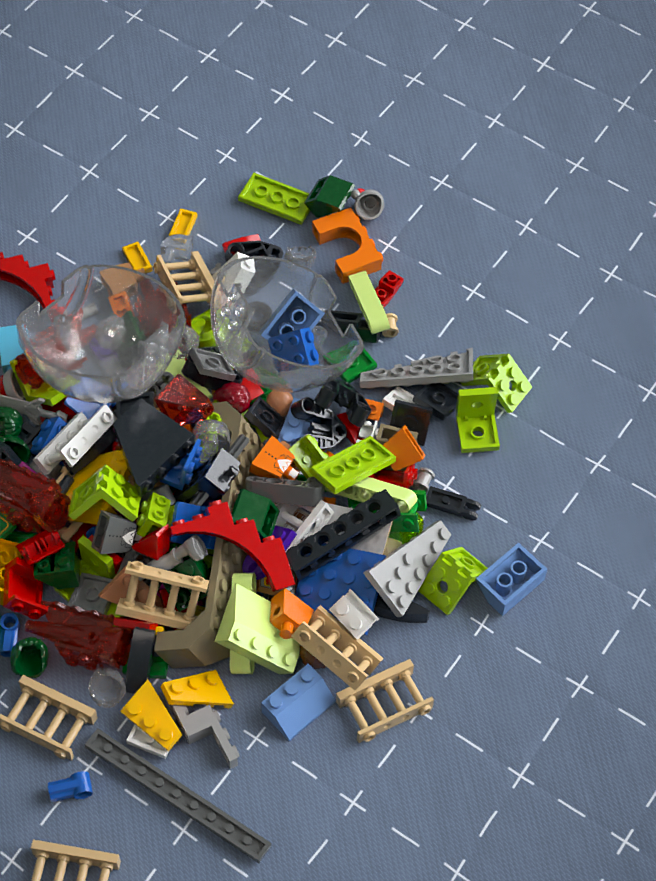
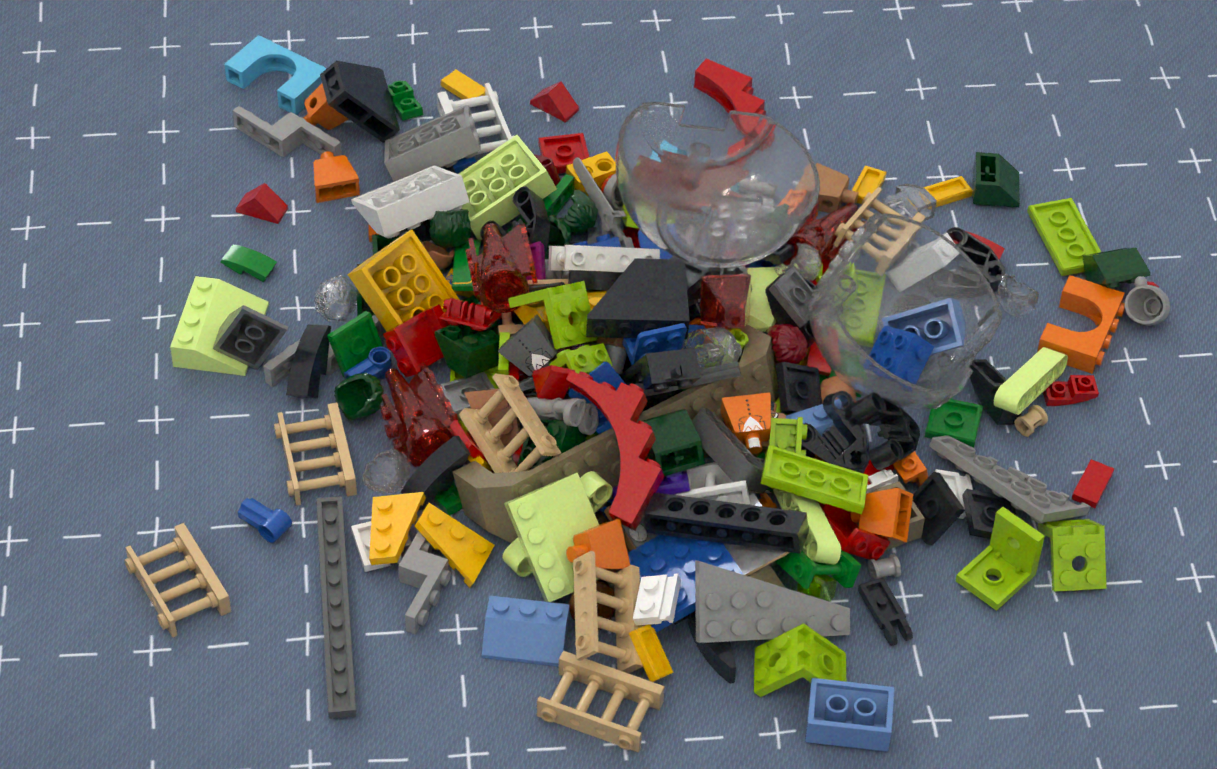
camera: 50 degrees right, 10 degrees down
none -> yellow tile [628,624,673,682]
none -> dark green slope [973,152,1020,207]
none -> red tile [1072,459,1115,509]

